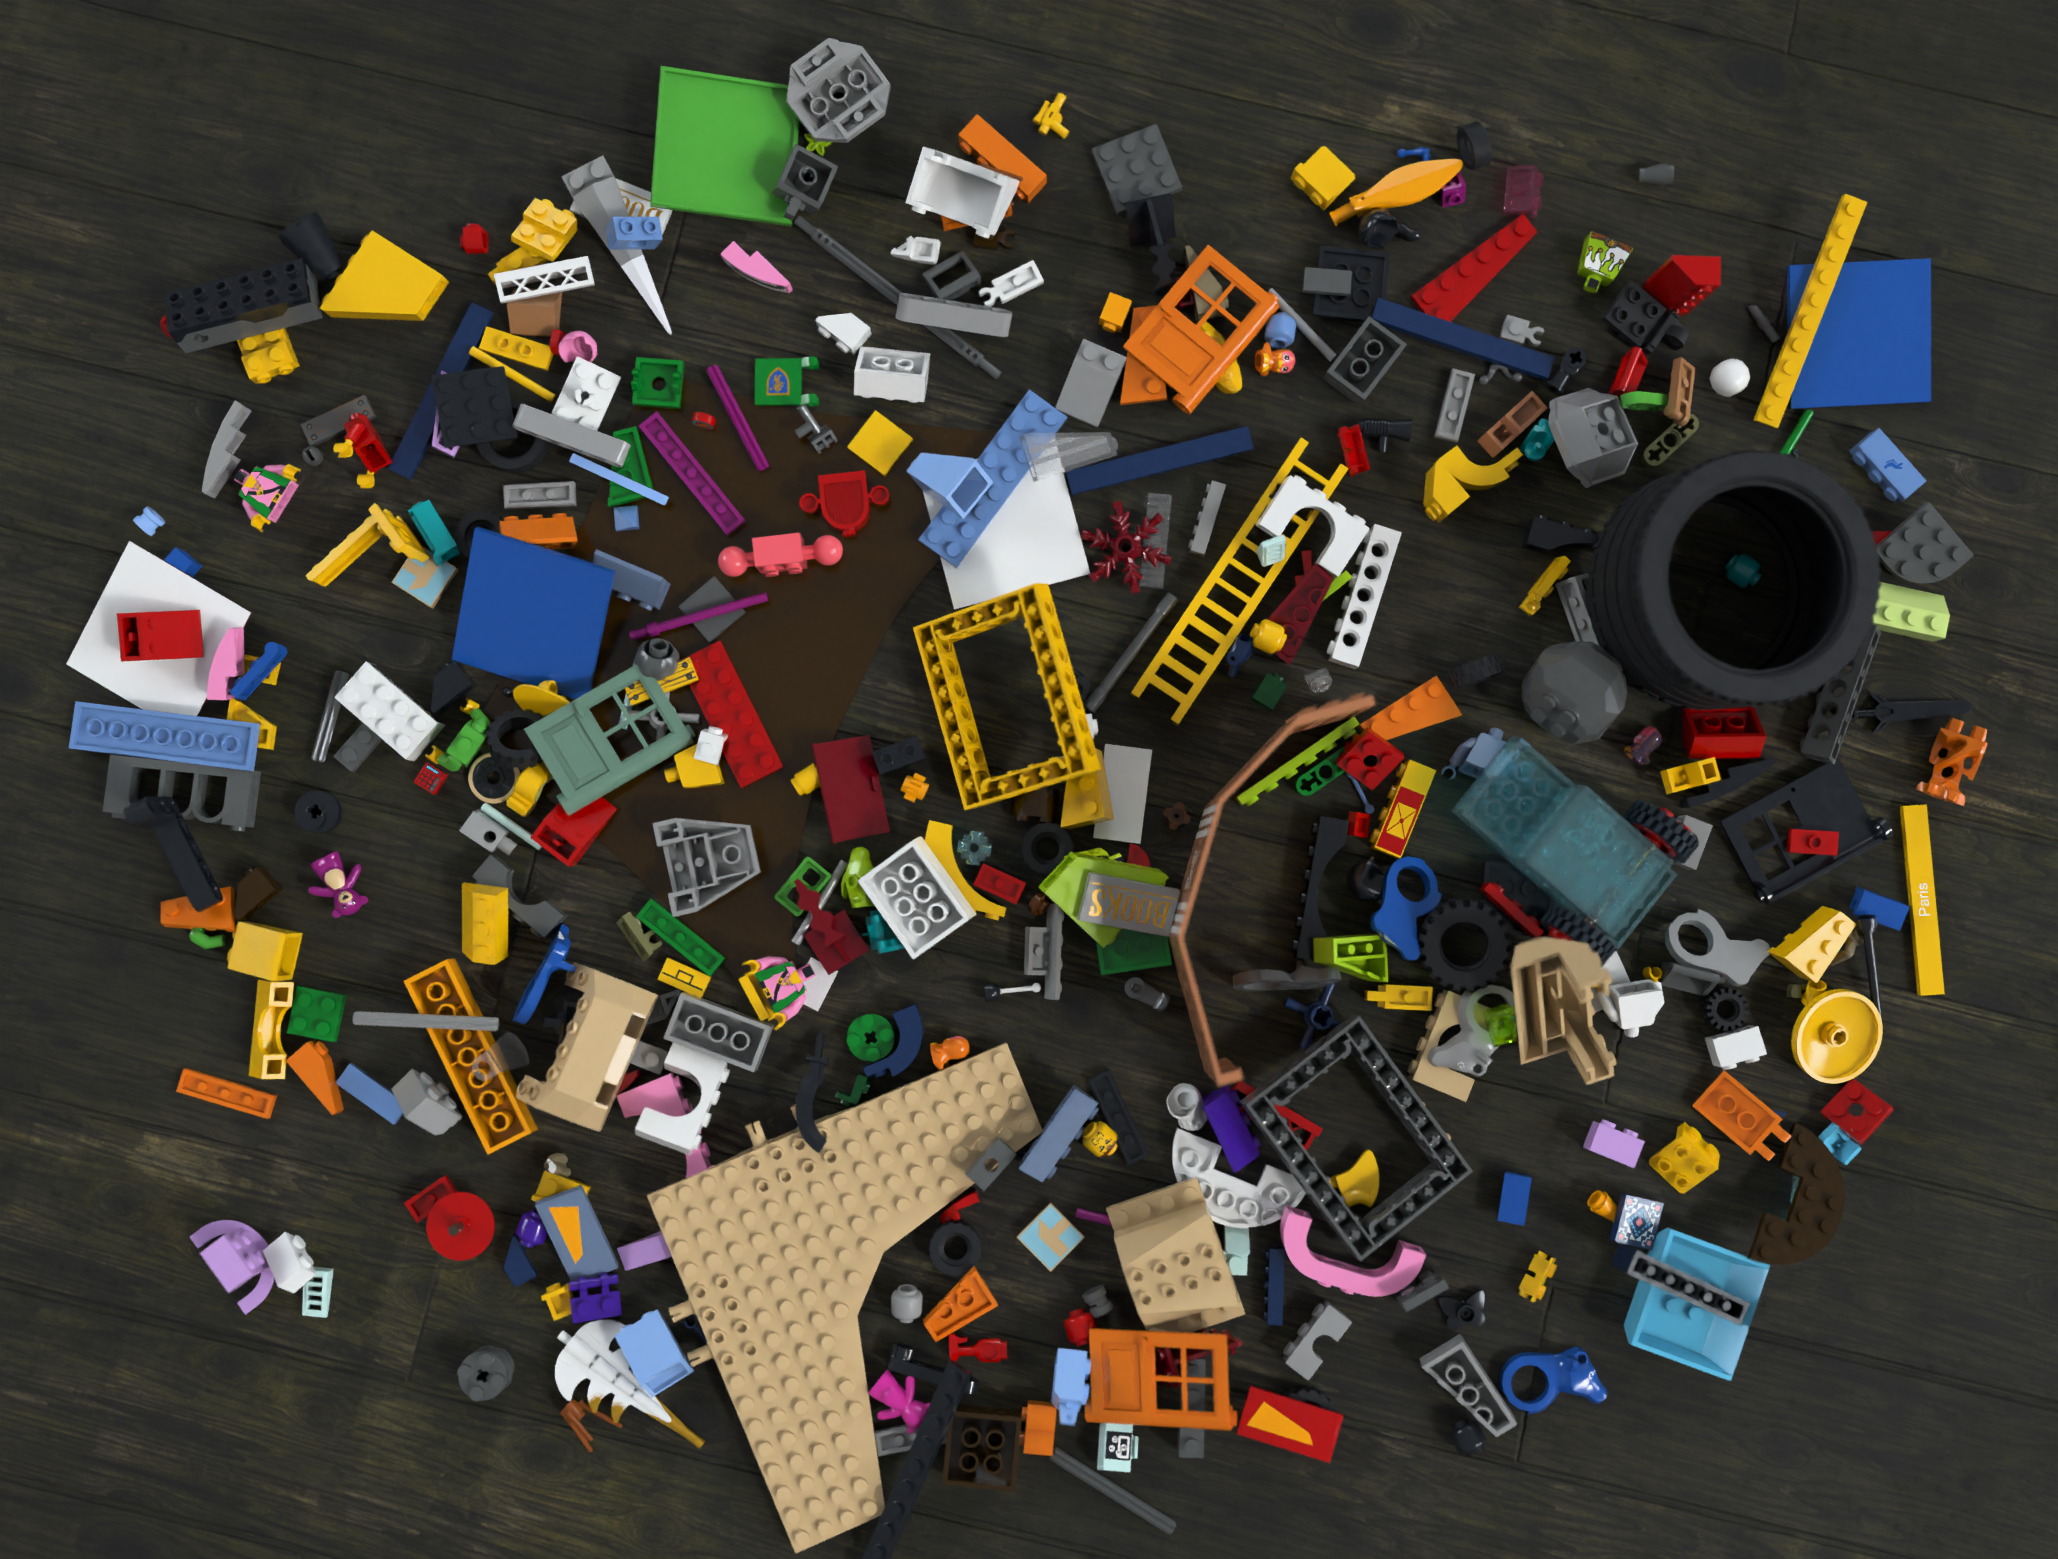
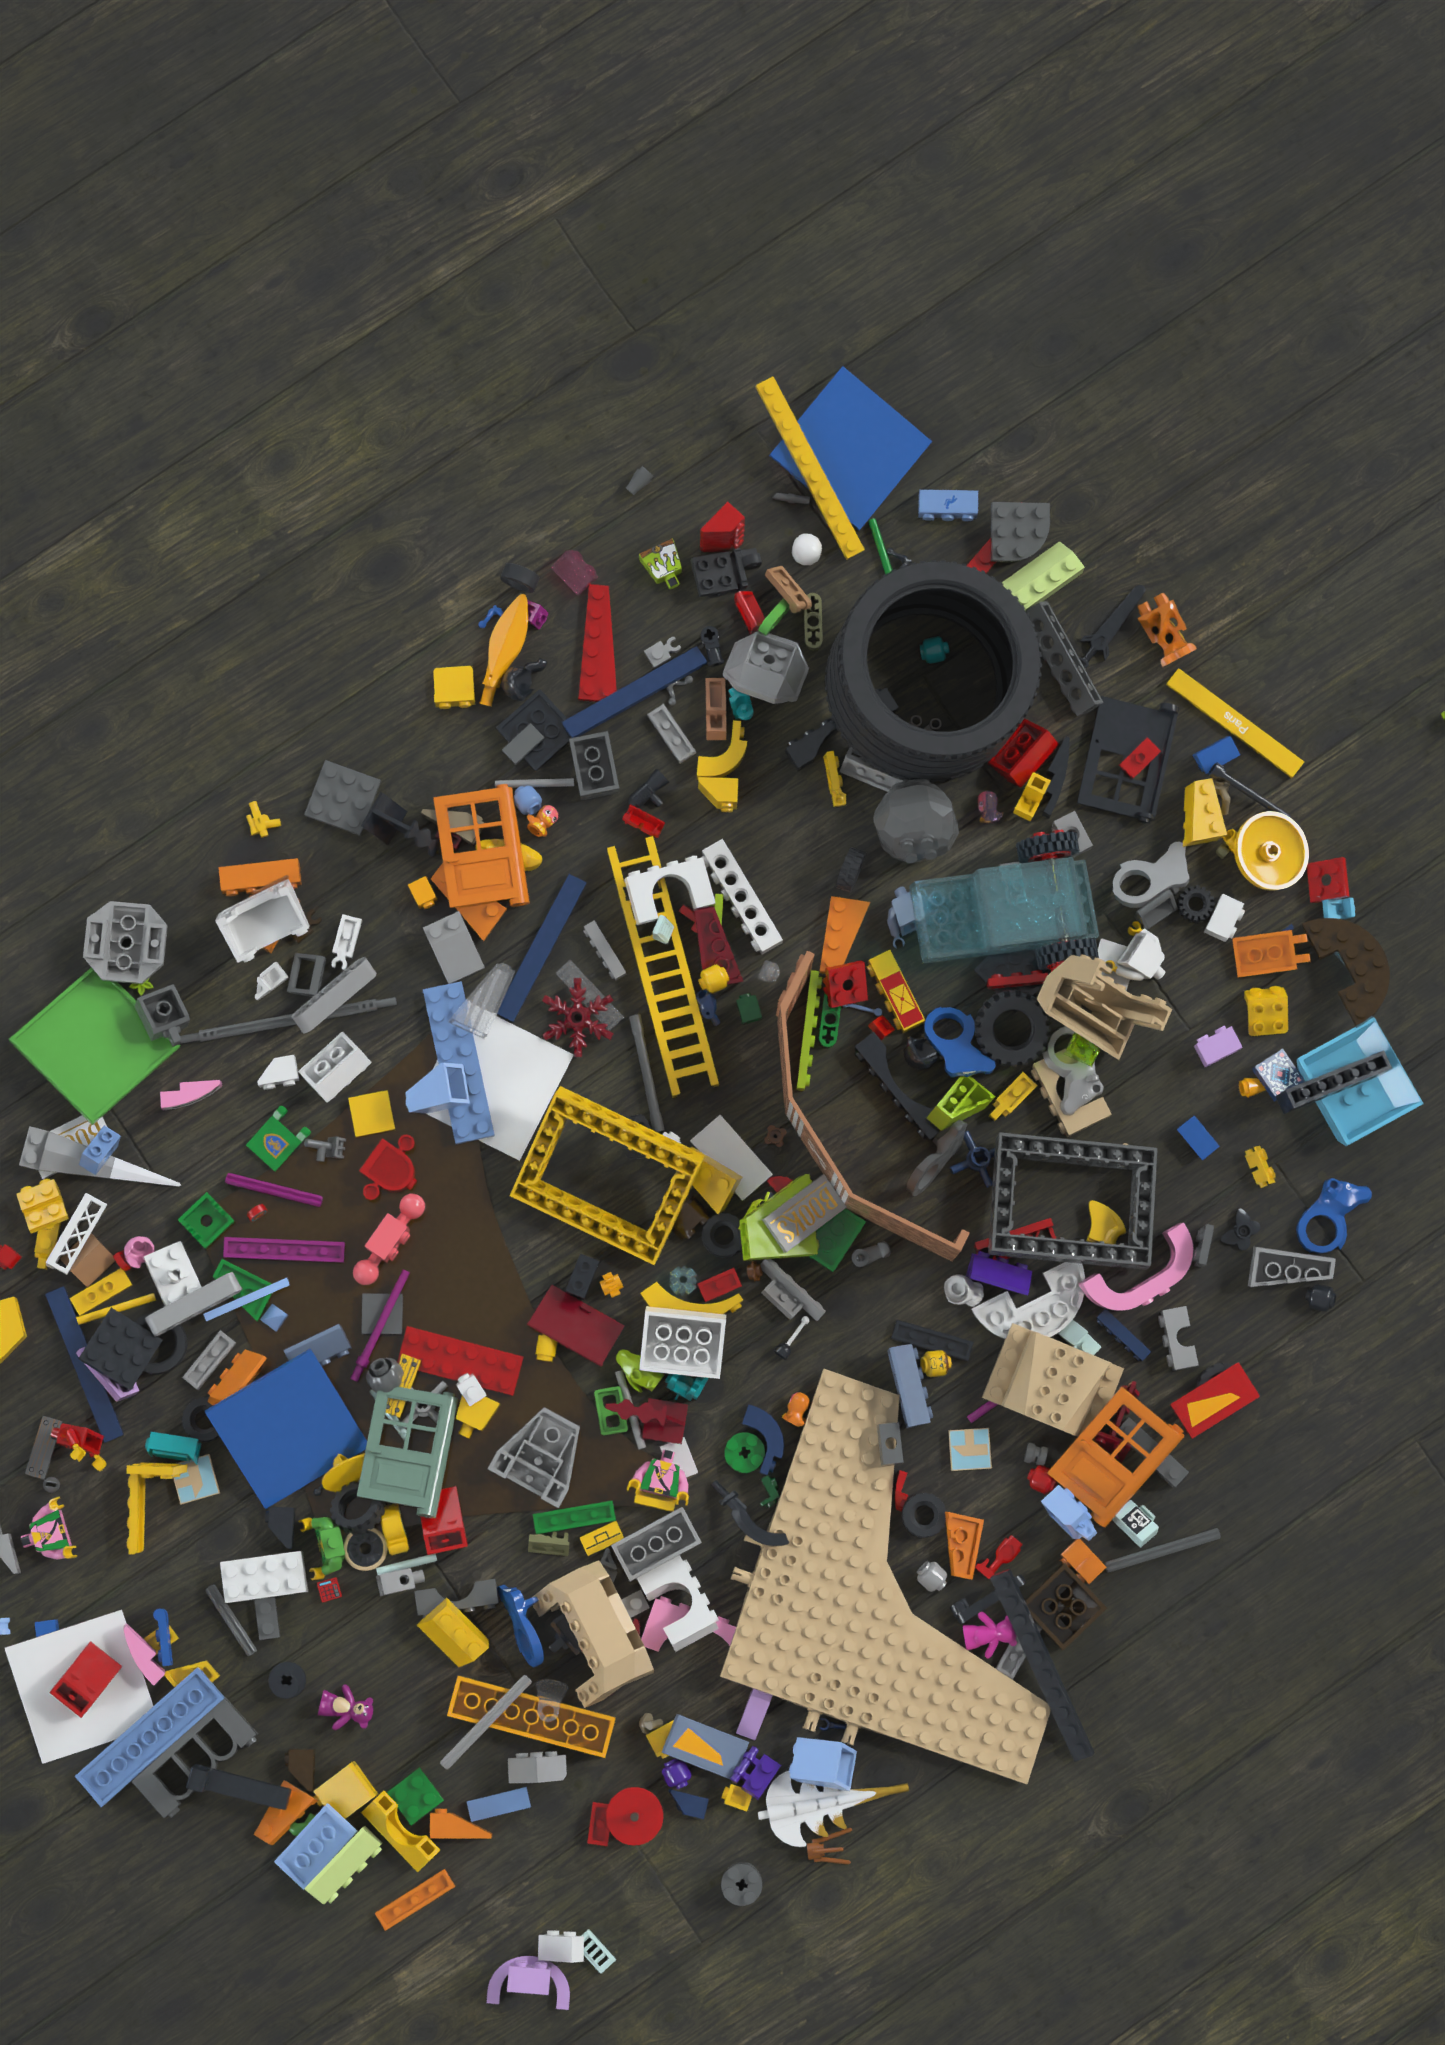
camera: 50 degrees left, 5 degrees down
none -> light blue plate [274,1803,357,1890]
none -> yellowish green slope [304,1826,382,1904]

